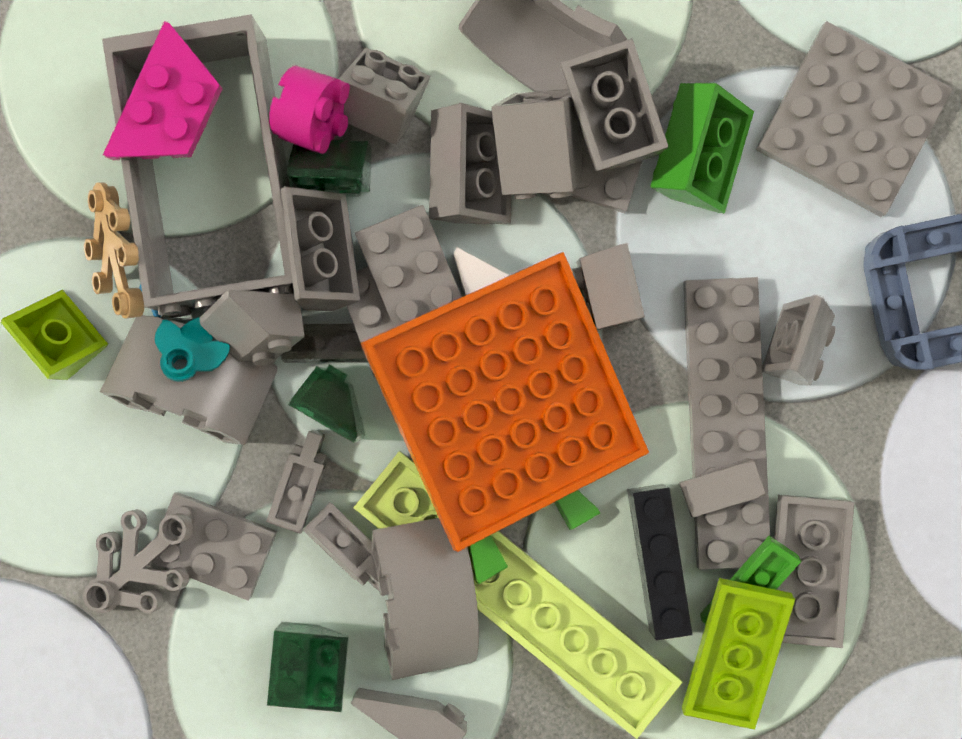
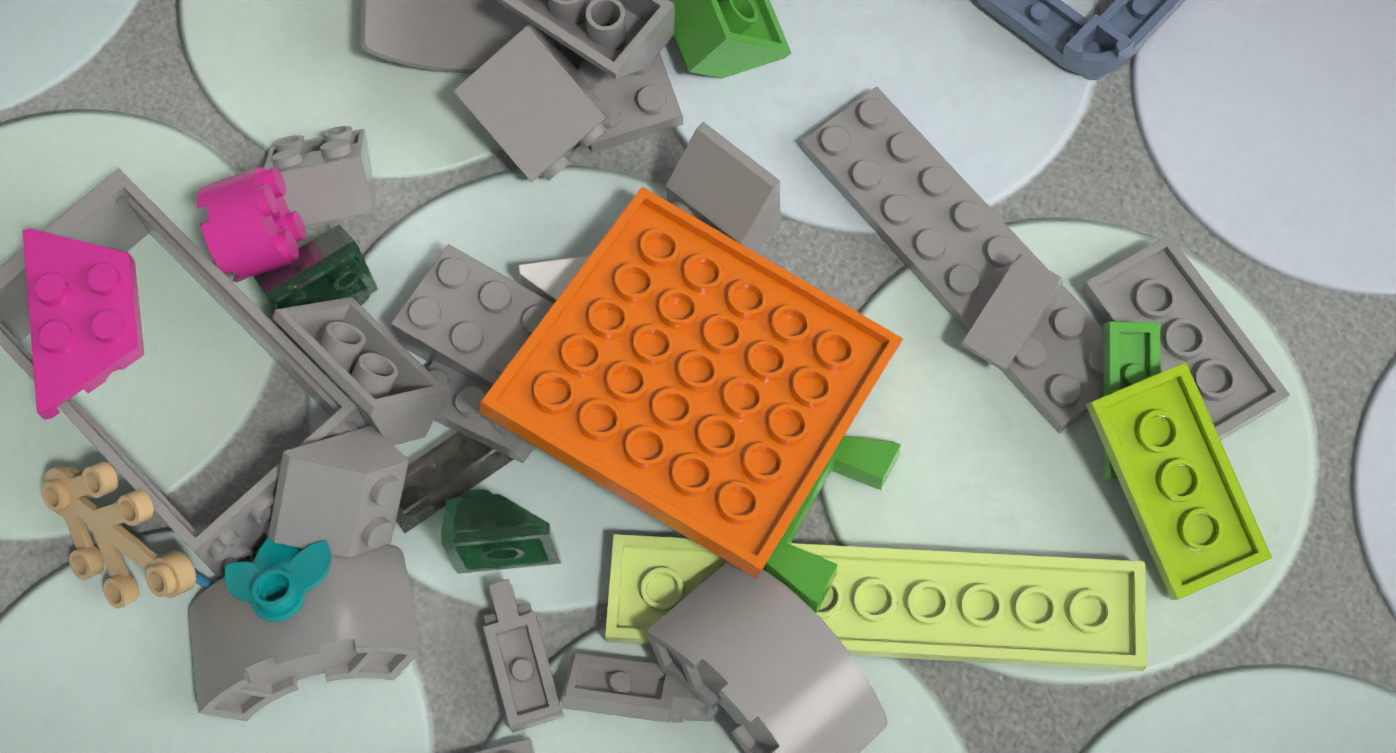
camera: 30 degrees left, 20 degrees down
lime slope [0,289,108,380] -> none
light grey slope [429,103,511,224] -> none
black brick [627,484,693,641] -> none
light grey slope [762,295,835,385] -> none

